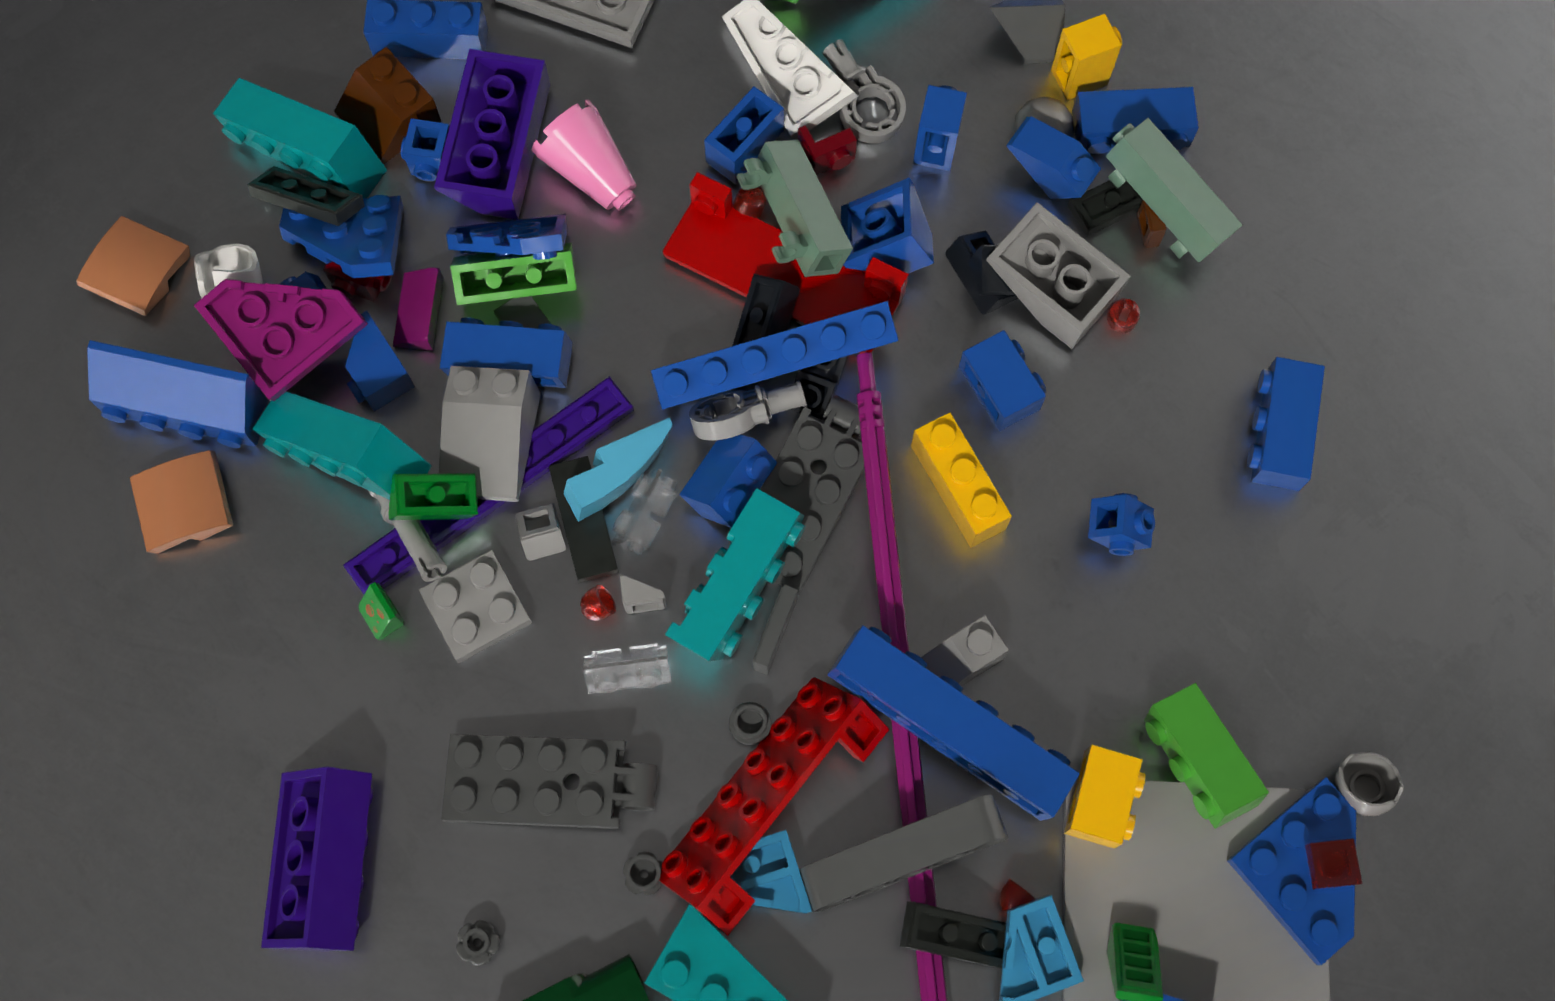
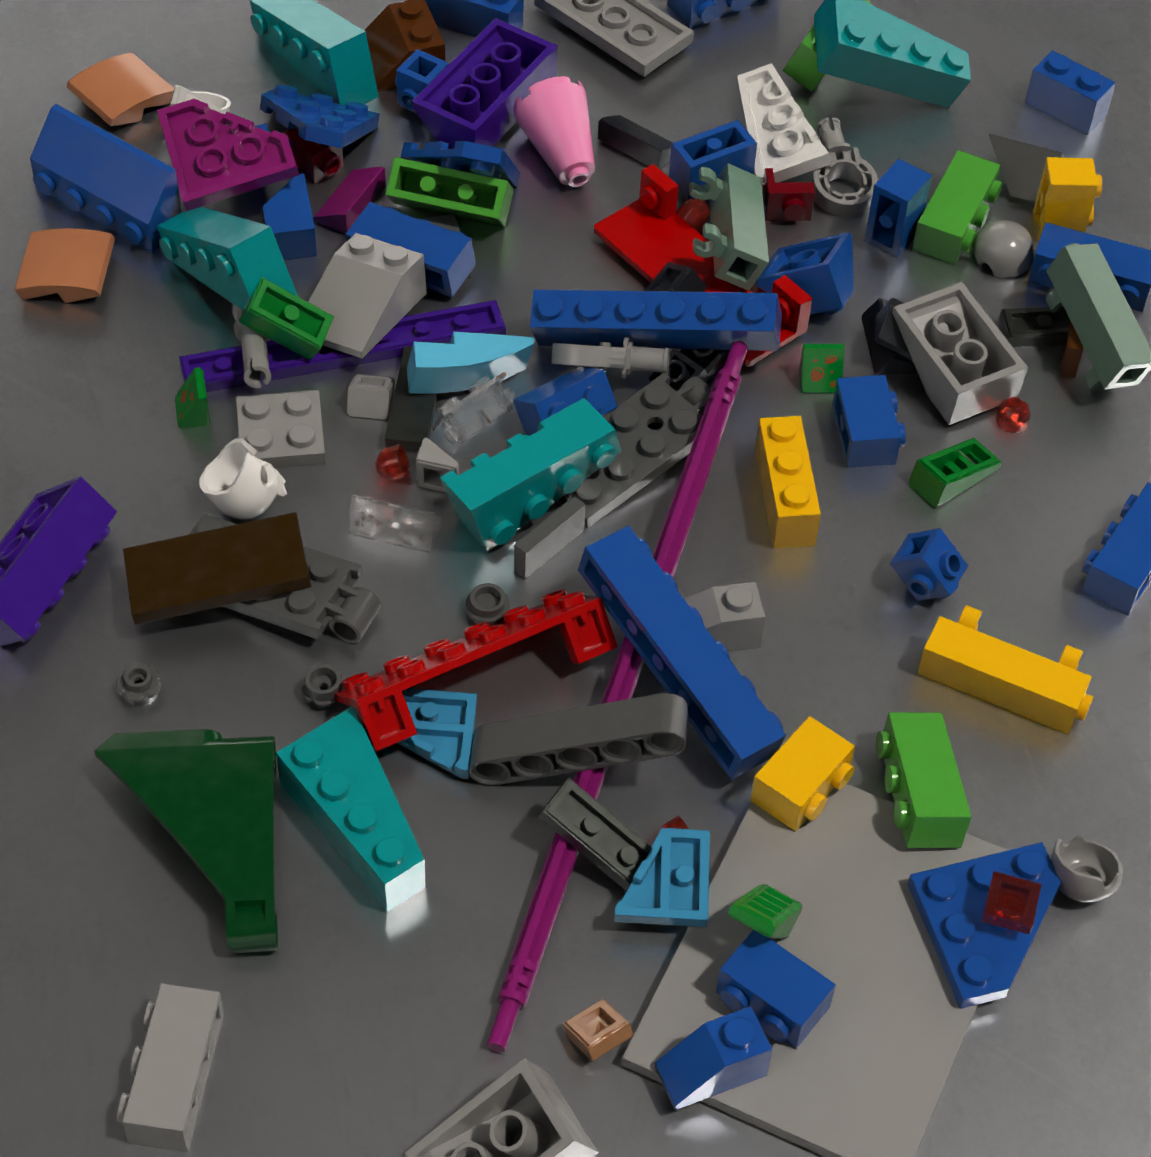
camera: 20 degrees right, 20 degrees down
pearl dark grey tile [247,166,365,226] -> none
blue slope [1006,116,1101,199] -> none
none -> dark brown tile [123,512,311,625]
none -> white helmet [199,438,287,520]
none -> black slope [598,115,673,170]
none -> green slope [799,344,844,393]
none -> green slope [909,438,1002,507]
none -> bright green brick [912,150,1003,265]
none -> yellow brick [917,605,1094,735]

